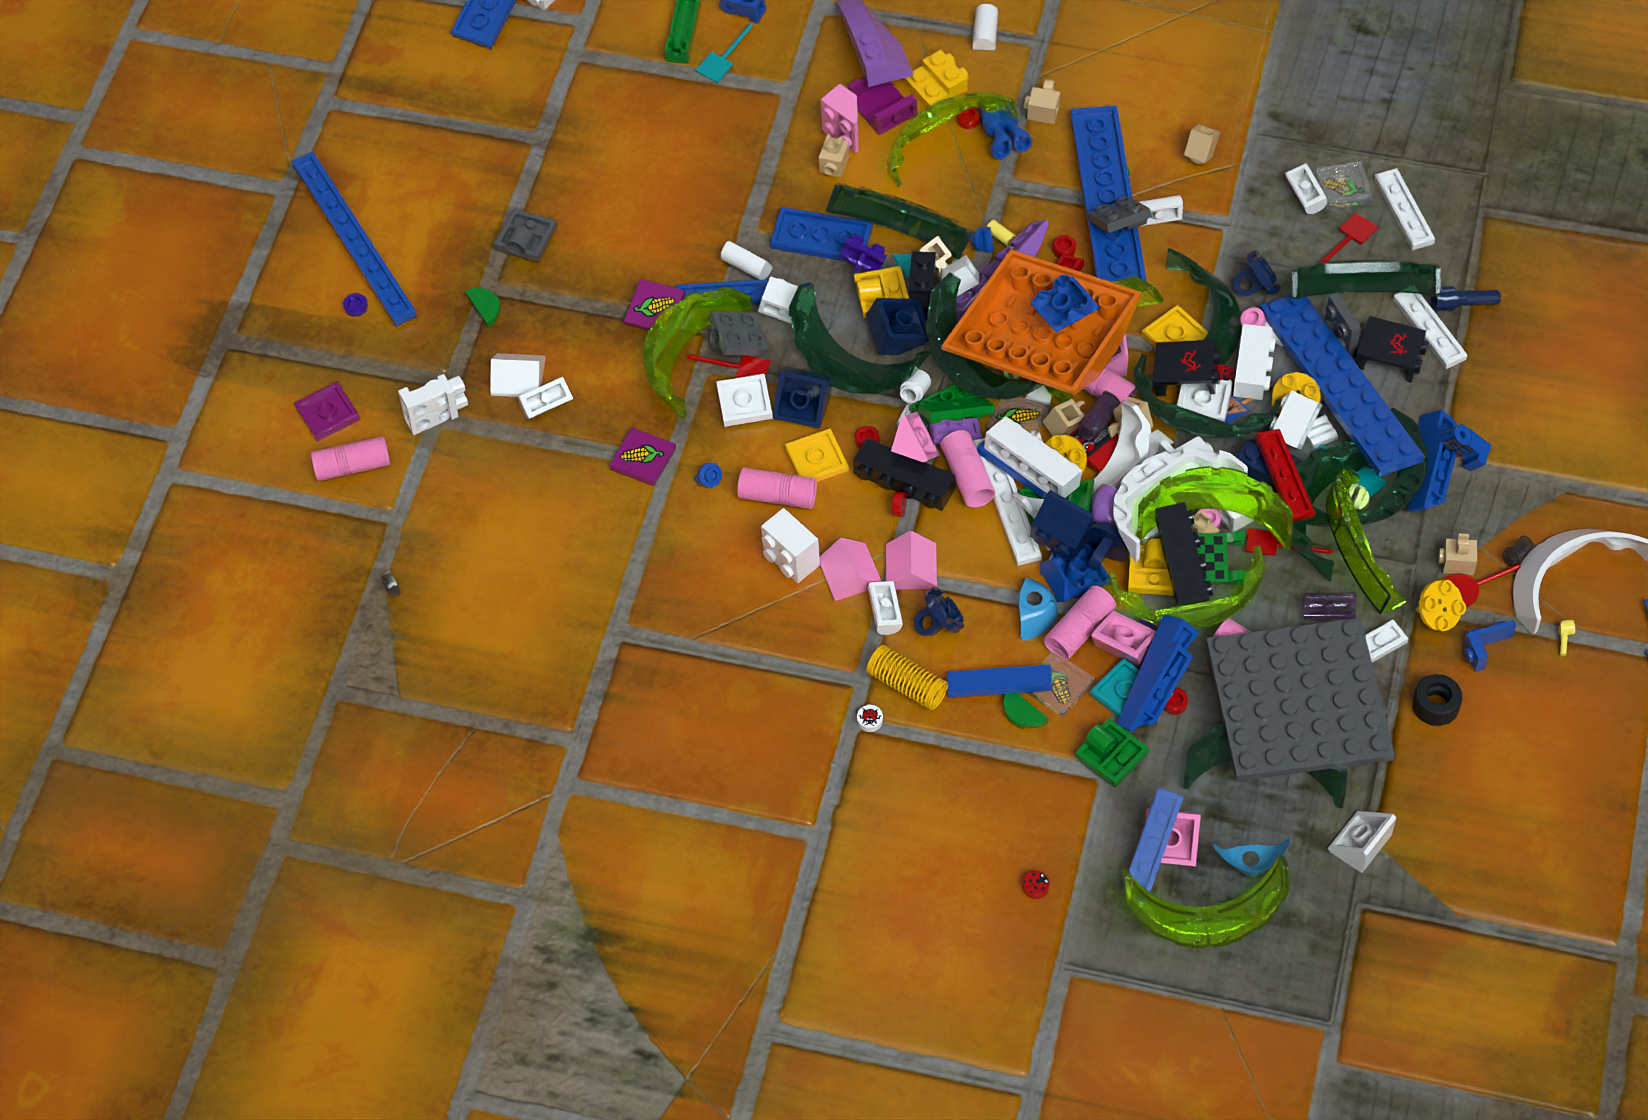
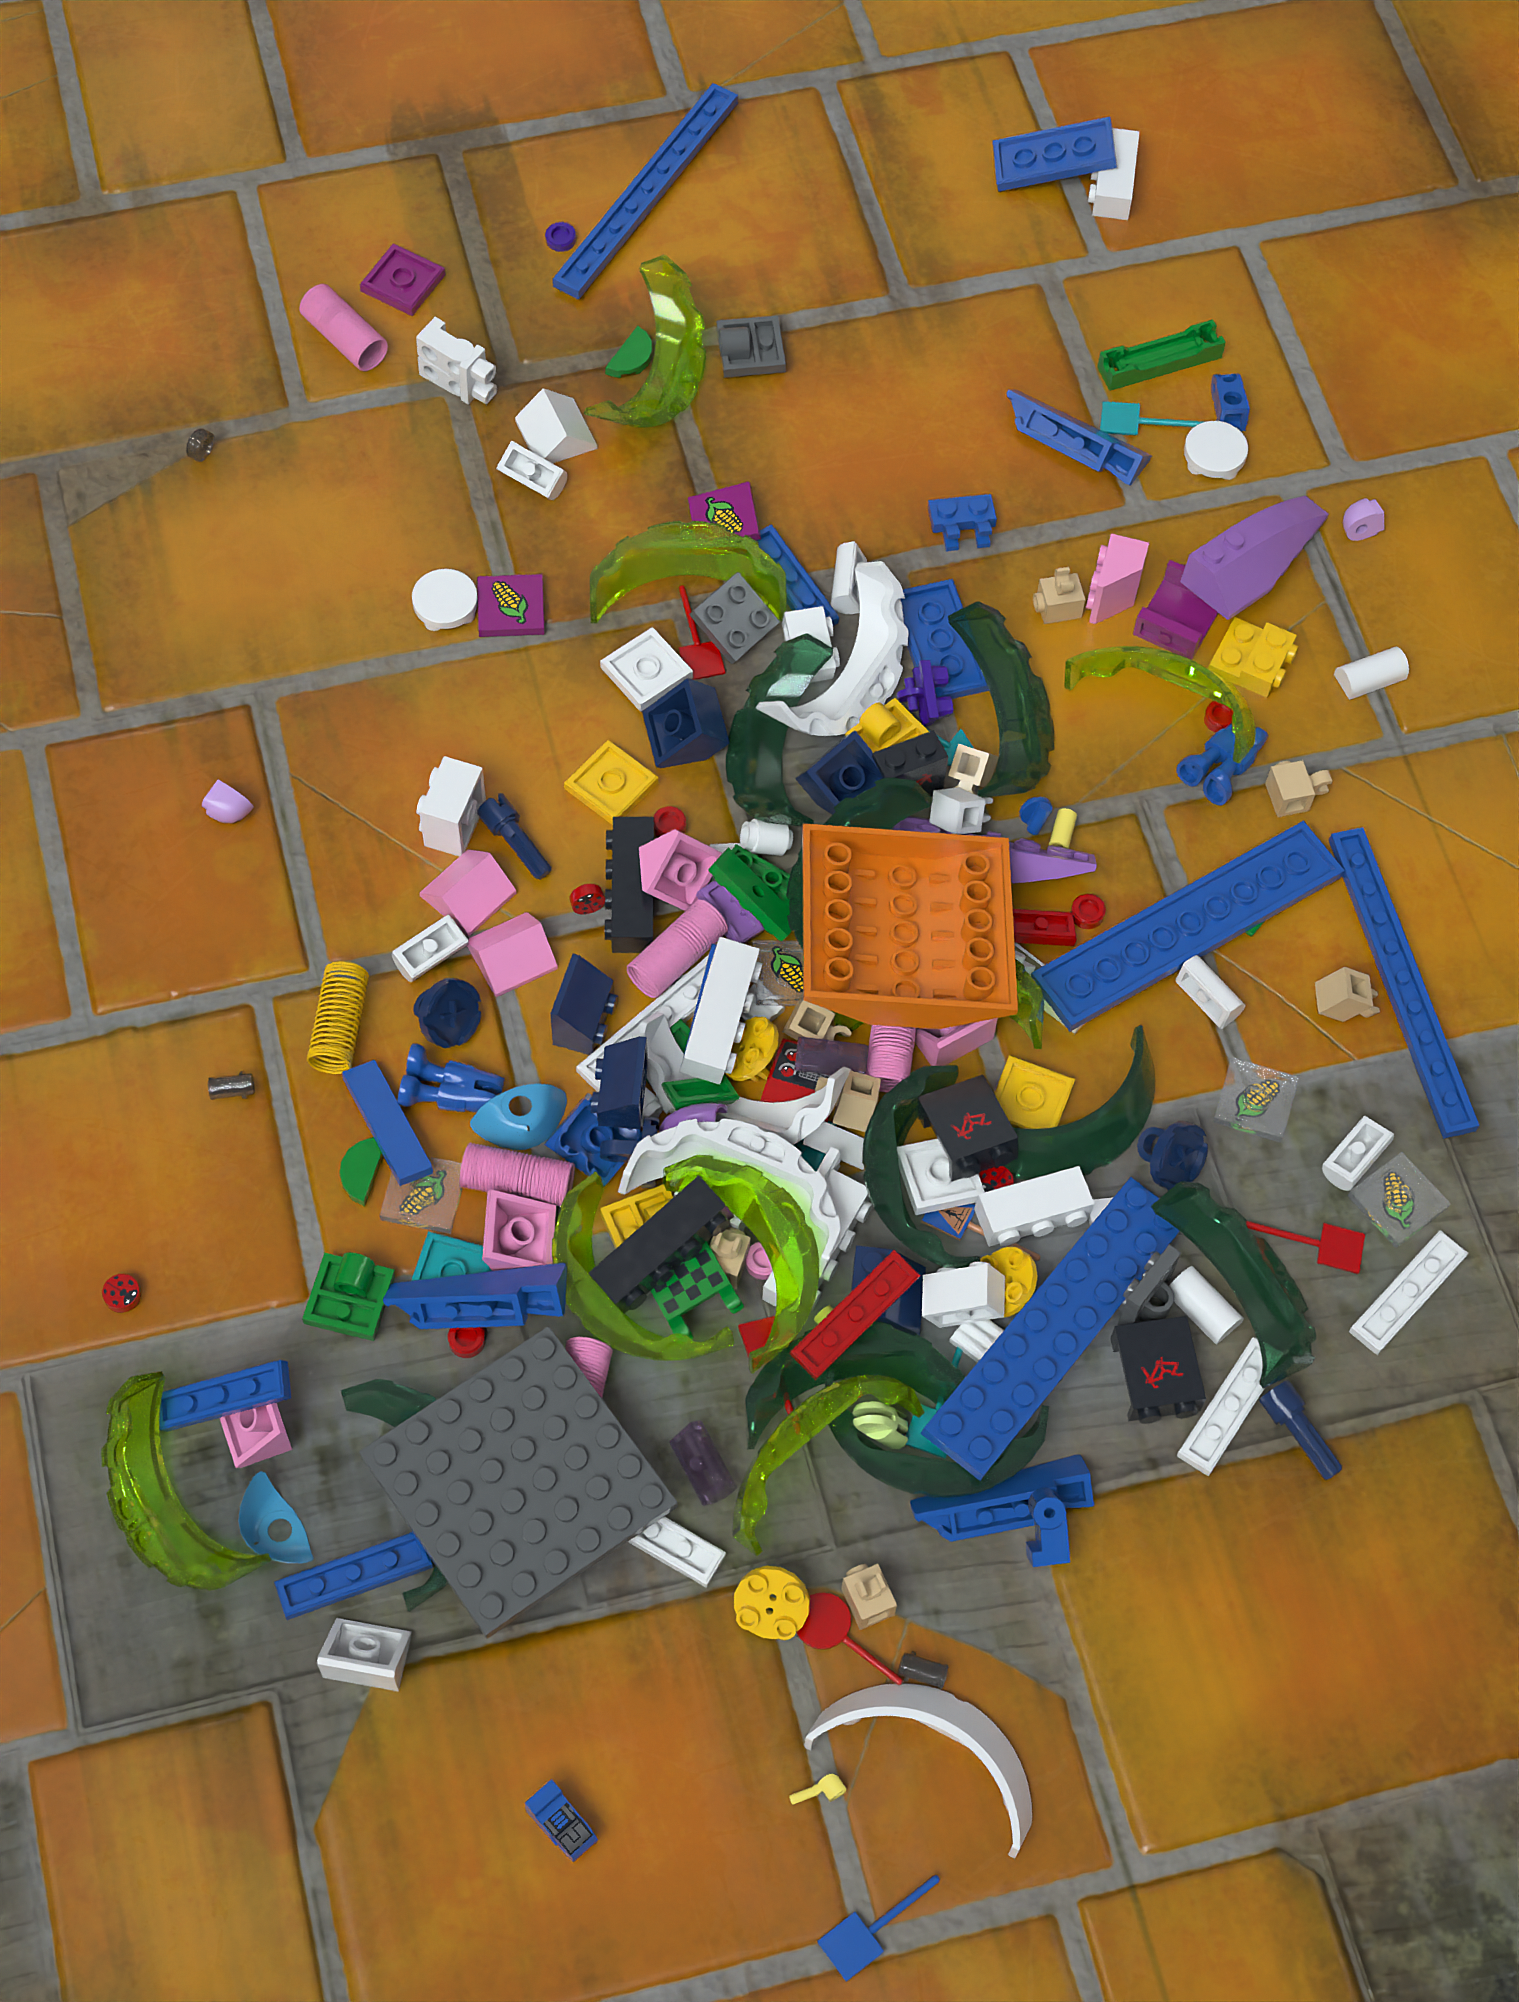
camera: 55 degrees right, 5 degrees up
blue plate [694,462,722,487] -> none
bright pink piece [737,467,817,510] -> none
tile [857,705,883,732] -> none
blue slope [1030,275,1100,332] -> none
dark grey plate [1088,197,1152,233] -> none
bright pink tile [1240,307,1266,326] -> none
black tyre [1413,674,1462,726] -> none
blue bracket [1463,620,1516,672] -> none
none -> lavender piece [202,779,254,823]
none -> clear smoke pin [208,1071,255,1100]
none -> blue tile [274,1532,433,1620]
none -> blue piece [398,1043,505,1113]
none -> white tile [412,569,478,631]
none -> dark blue piece [477,793,551,880]
none -> leg [525,1779,598,1862]
none -> dark blue slope [550,953,618,1055]
none -> clear neon green windscreen [584,255,706,428]
none -> white windscreen [756,561,908,736]
none -> blue plate [927,494,997,551]
none -> blue wedge [1006,389,1152,485]
none -> white brick [1169,1266,1244,1345]
none -> white tile [1184,421,1248,480]
none -> clear tile [1213,1057,1300,1143]
none -> blue plate [1329,827,1480,1139]

